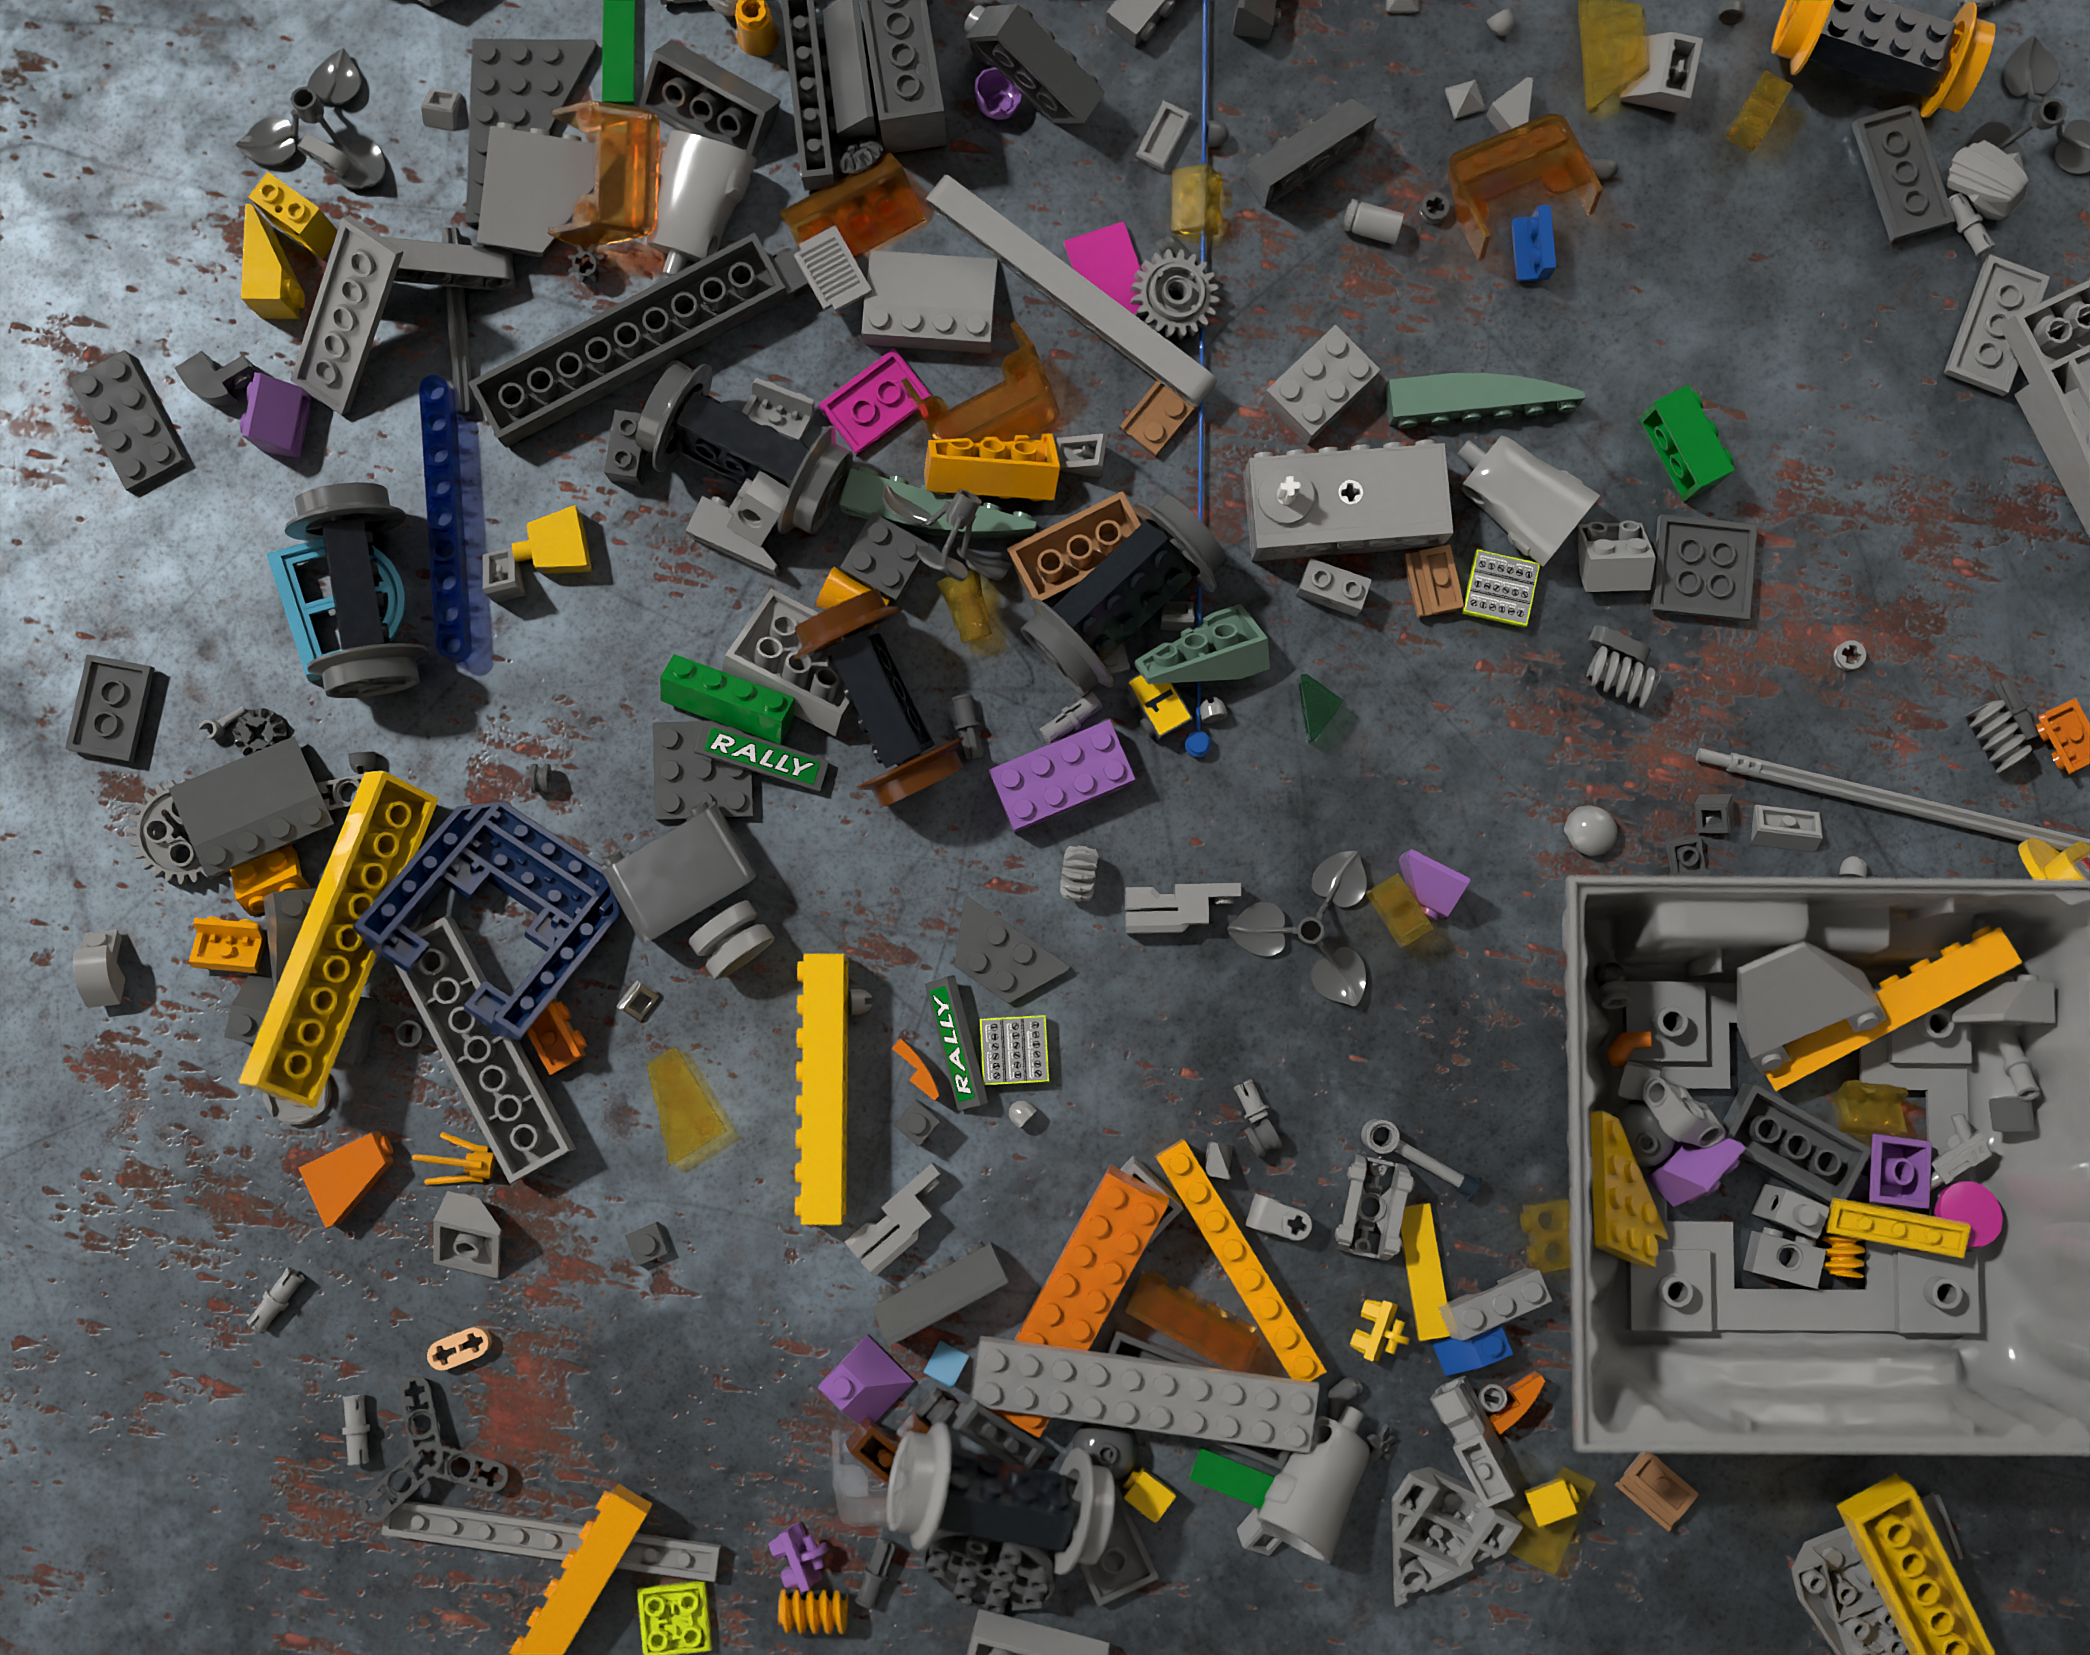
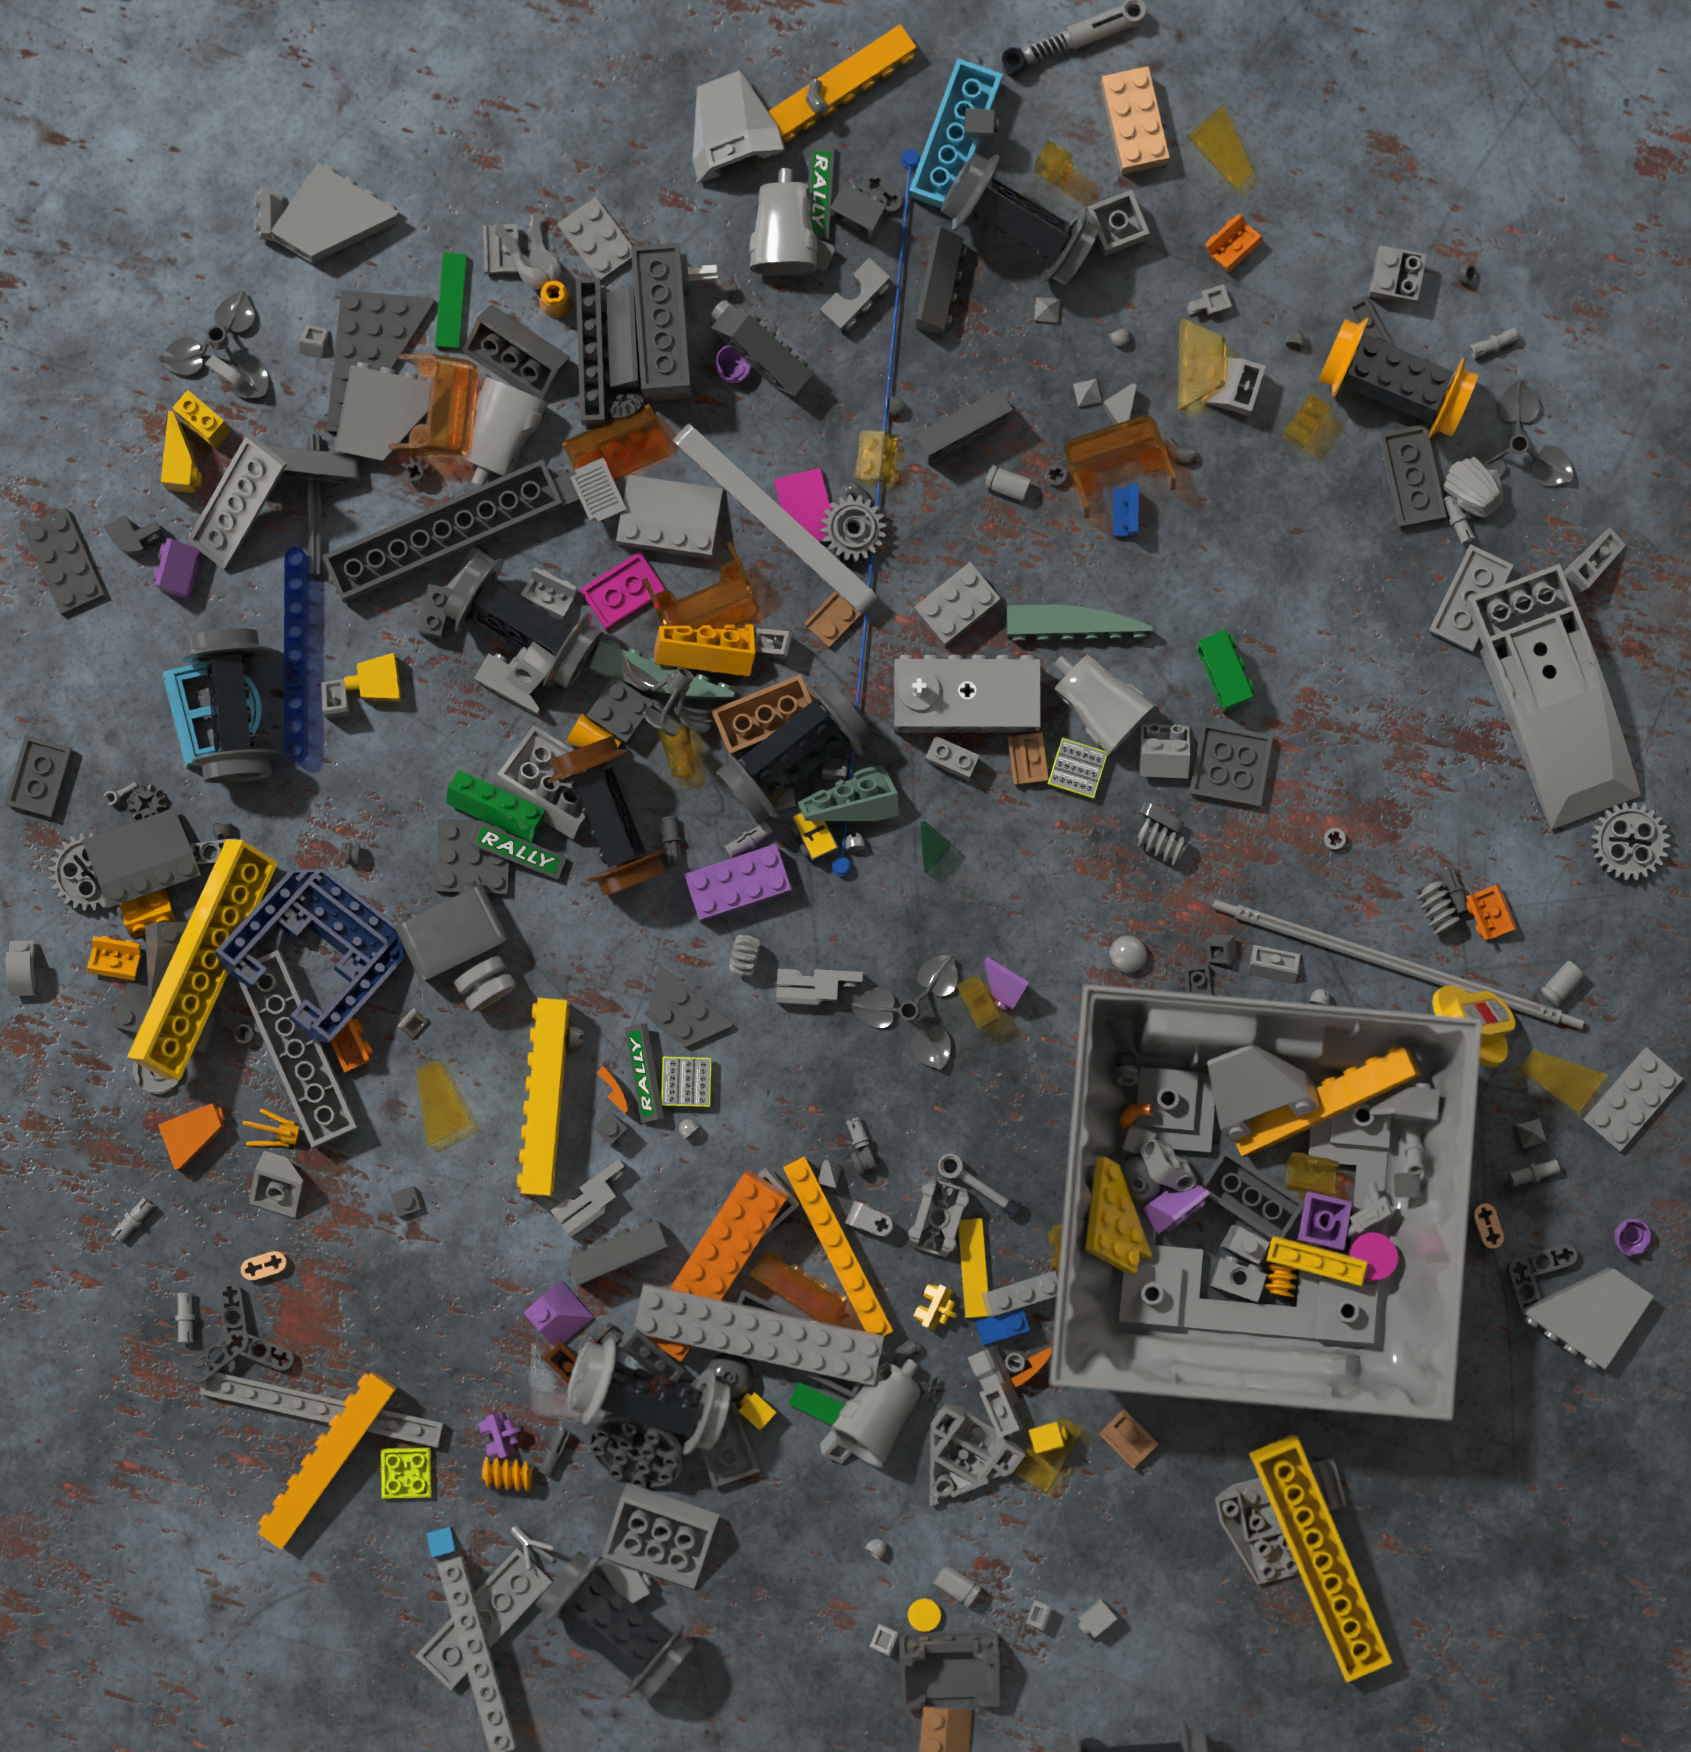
camera: 10 degrees right, 0 degrees up
dark azure slope [923,1340,969,1388] -> none
light grey tile [1135,100,1192,172] -> none

